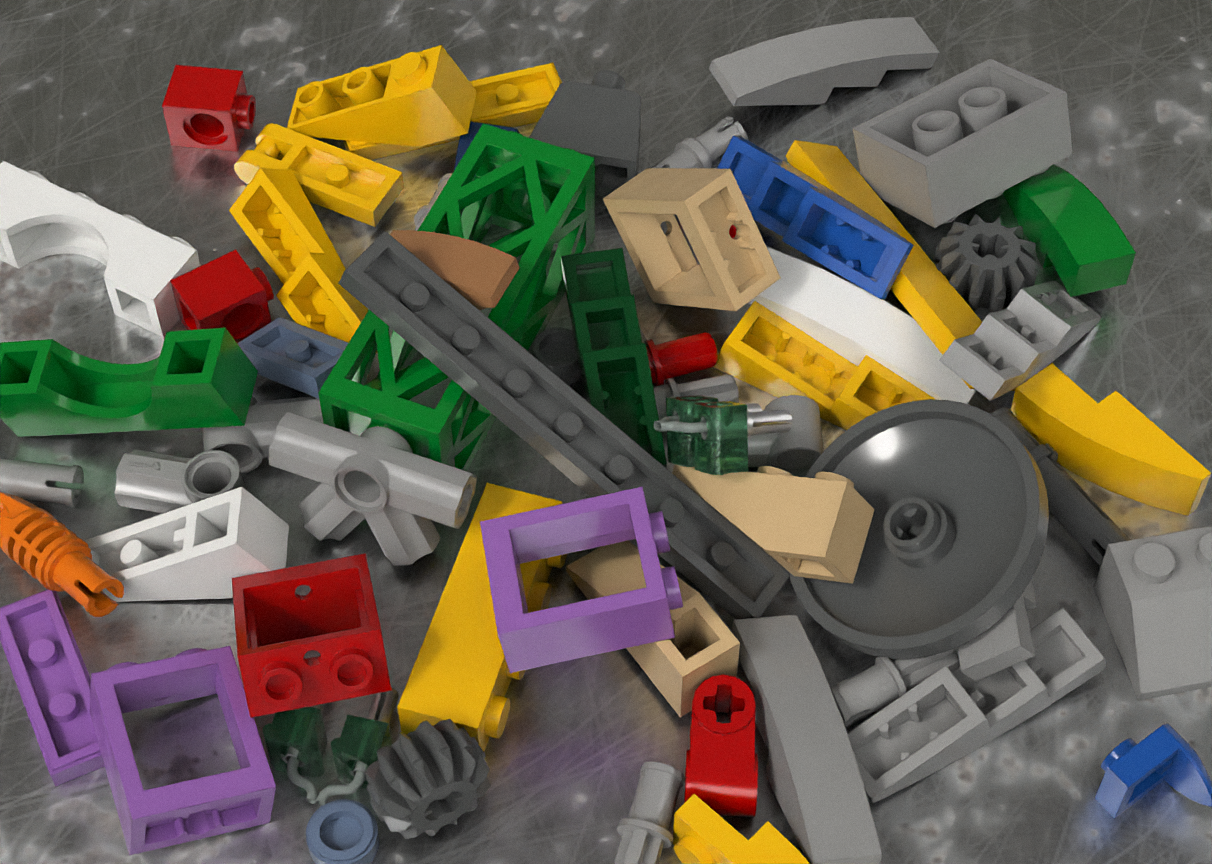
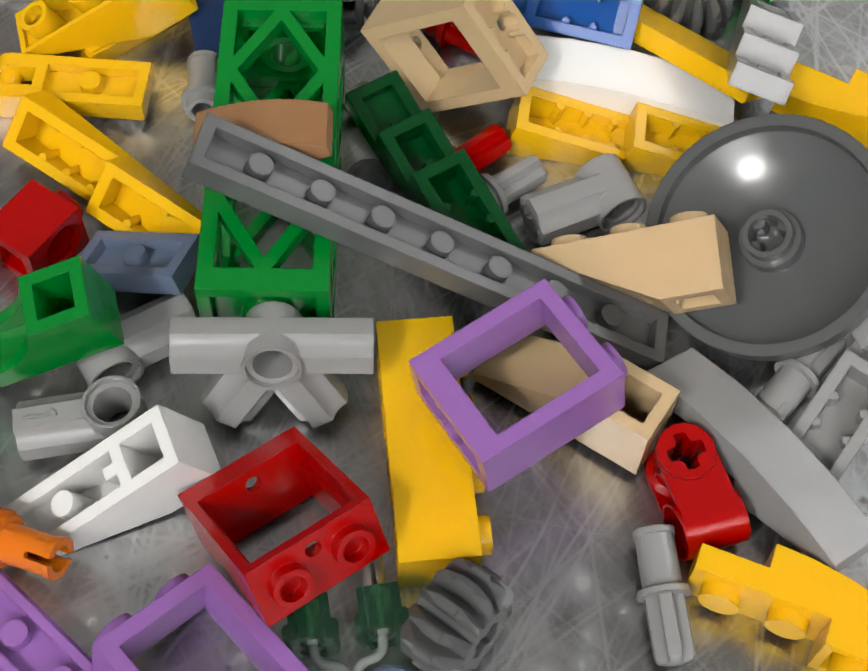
camera: 25 degrees left, 5 degrees up
clear green piece [654,395,792,475] -> none

